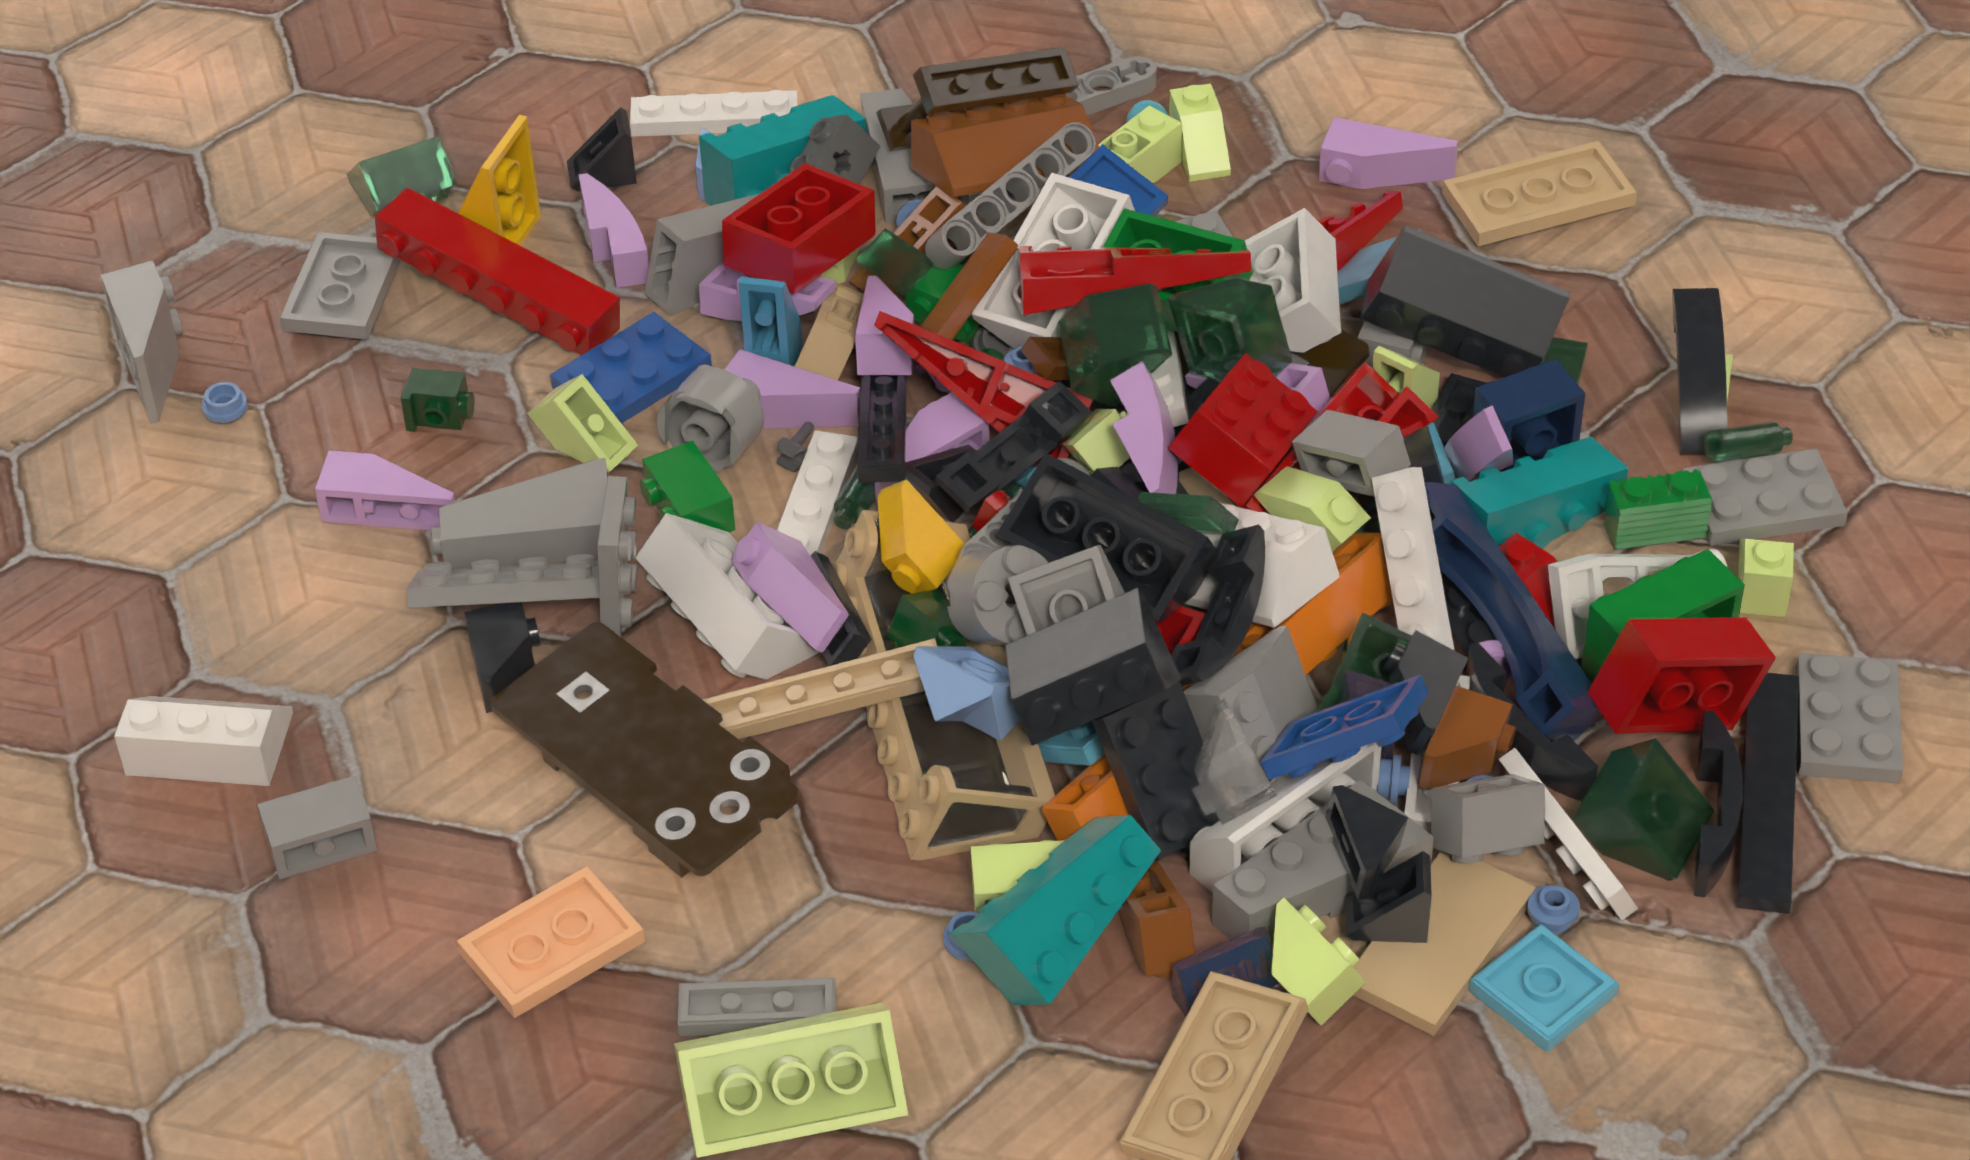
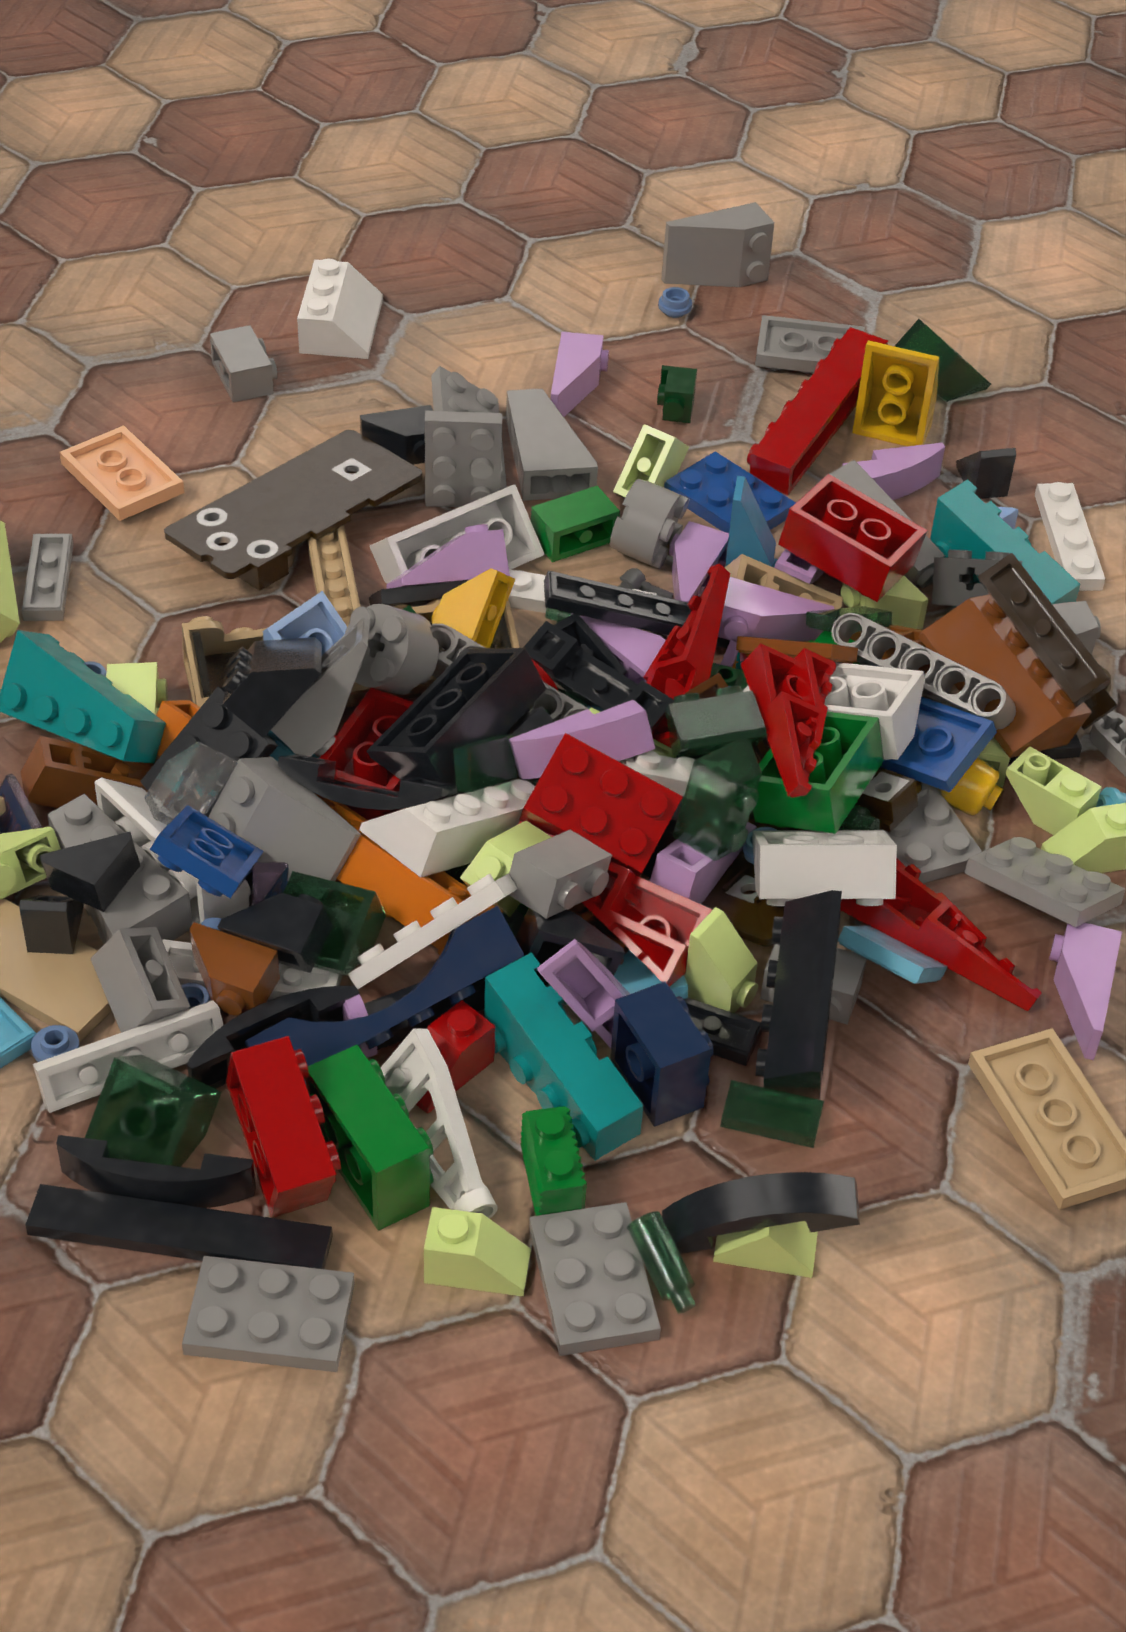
camera: 85 degrees right, 0 degrees up
none -> light grey plate [965,837,1125,927]

